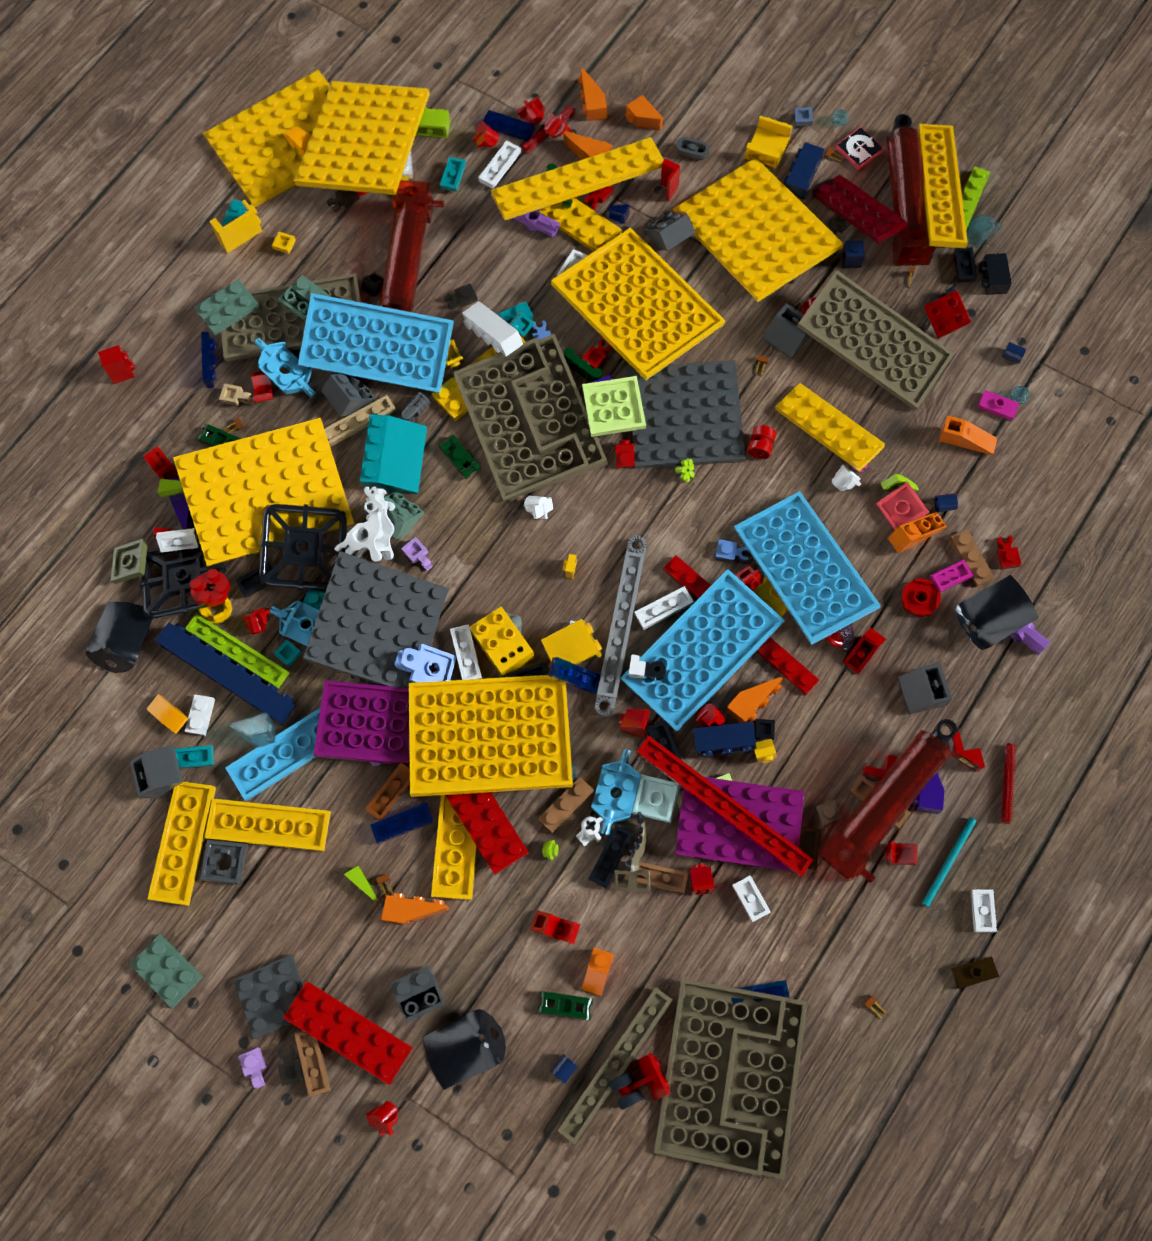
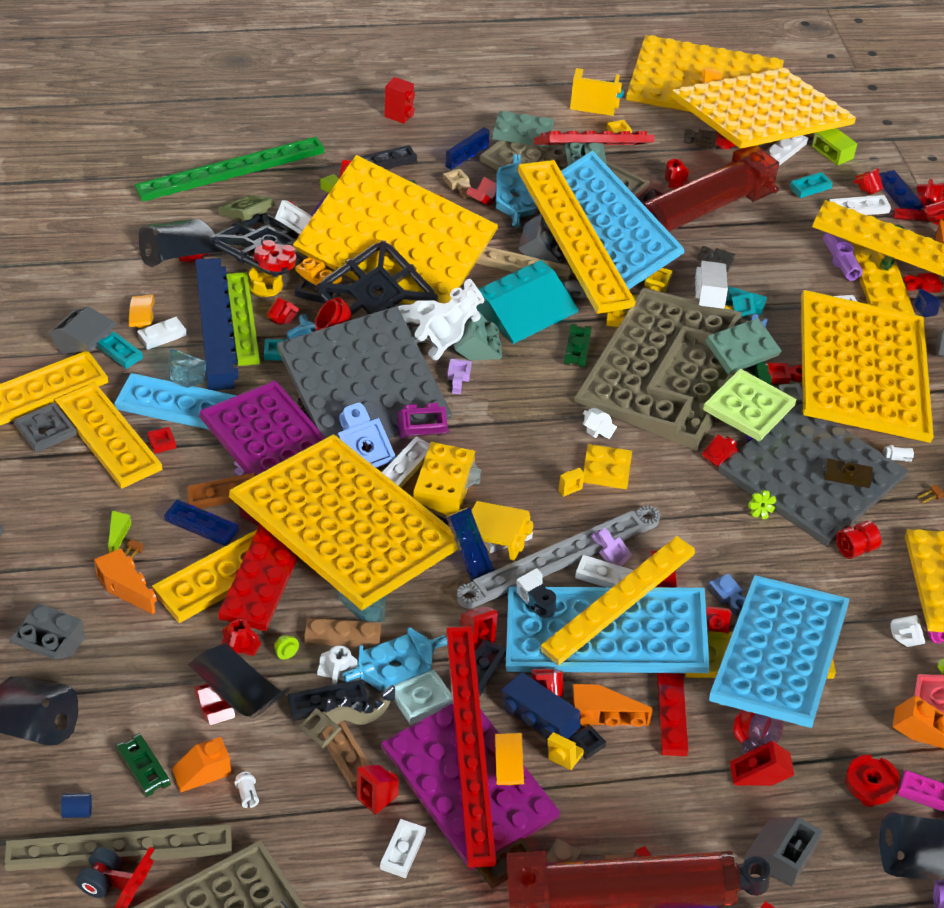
camera: 40 degrees right, 25 degrees down
none -> green plate [135,137,324,202]
none -> red plate [147,427,176,454]
none -> black piece [188,643,290,719]
none -> red piece [219,619,261,657]
none -> white pin [234,772,259,808]
none -> light orange slope [295,257,343,286]
none -> red piece [315,297,352,331]
none -> black plate [360,145,417,169]
none -> magenta window [397,403,450,439]
none -> light orange slope [495,733,524,785]
none -> yellow plate [517,160,636,314]
none -> plate [534,131,654,145]
none -> yellow plate [541,536,695,666]
none -> yellow plate [583,444,632,489]
none -> lavender plate [591,528,633,566]
none -> red piece [665,159,689,189]
none -> sand green plate [705,318,782,374]
none -> light grey plate [777,384,803,404]
none -> dark brown plate [824,458,873,488]
none -> white pin [883,445,914,462]

